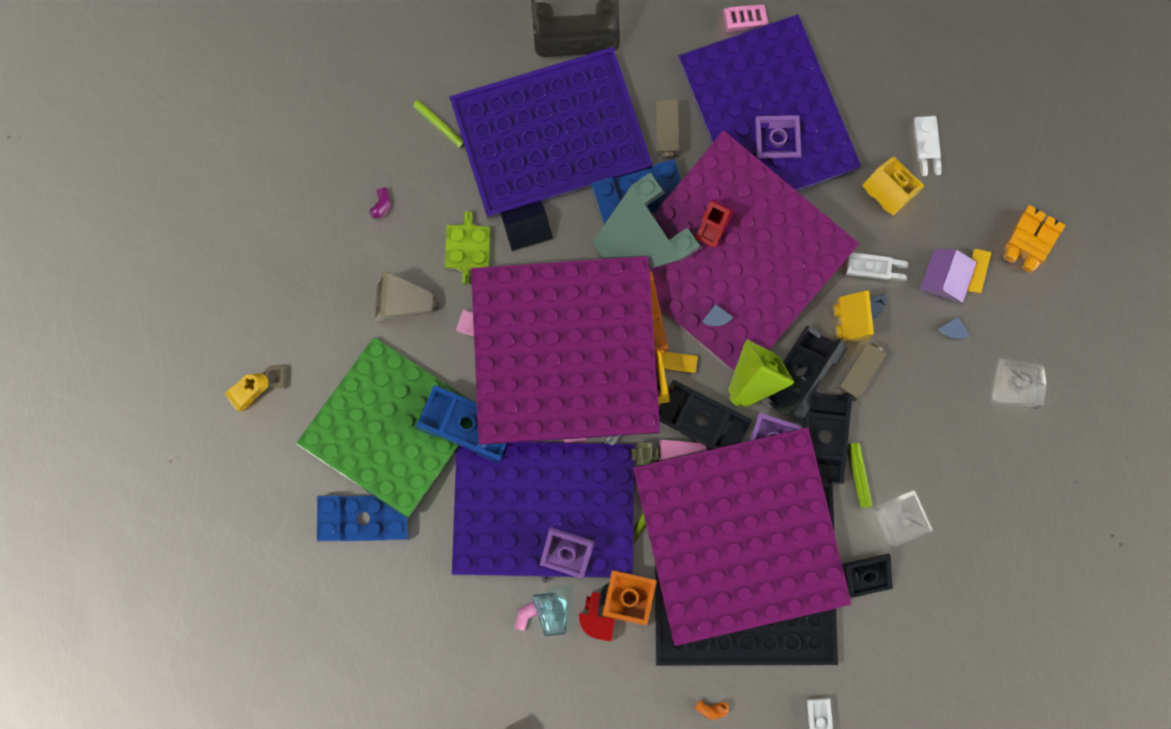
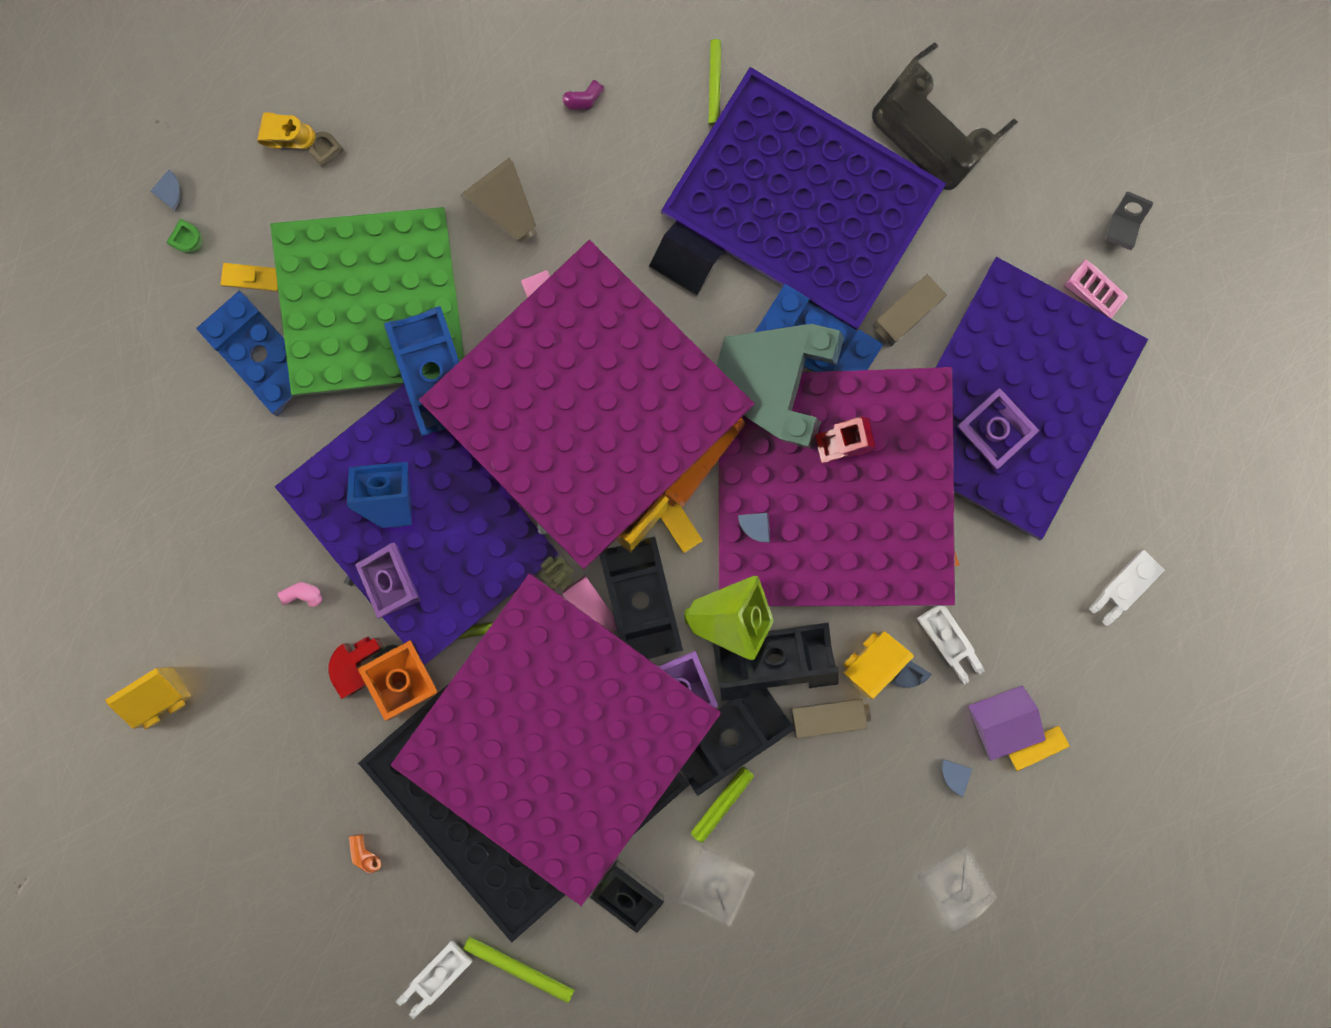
camera: 50 degrees right, 5 degrees up
lime plate [445,211,490,285] -> none
clear light blue slope [532,592,567,636] -> none
yellow slope [862,156,925,216] -> none
light orange hips [1003,205,1066,273] -> none
none -> sand blue tile [151,170,181,211]
none -> bright green tile [166,218,203,254]
none -> yellow piece [220,263,278,292]
none -> blue slope [347,462,412,528]
none -> lime piece [463,936,574,1003]

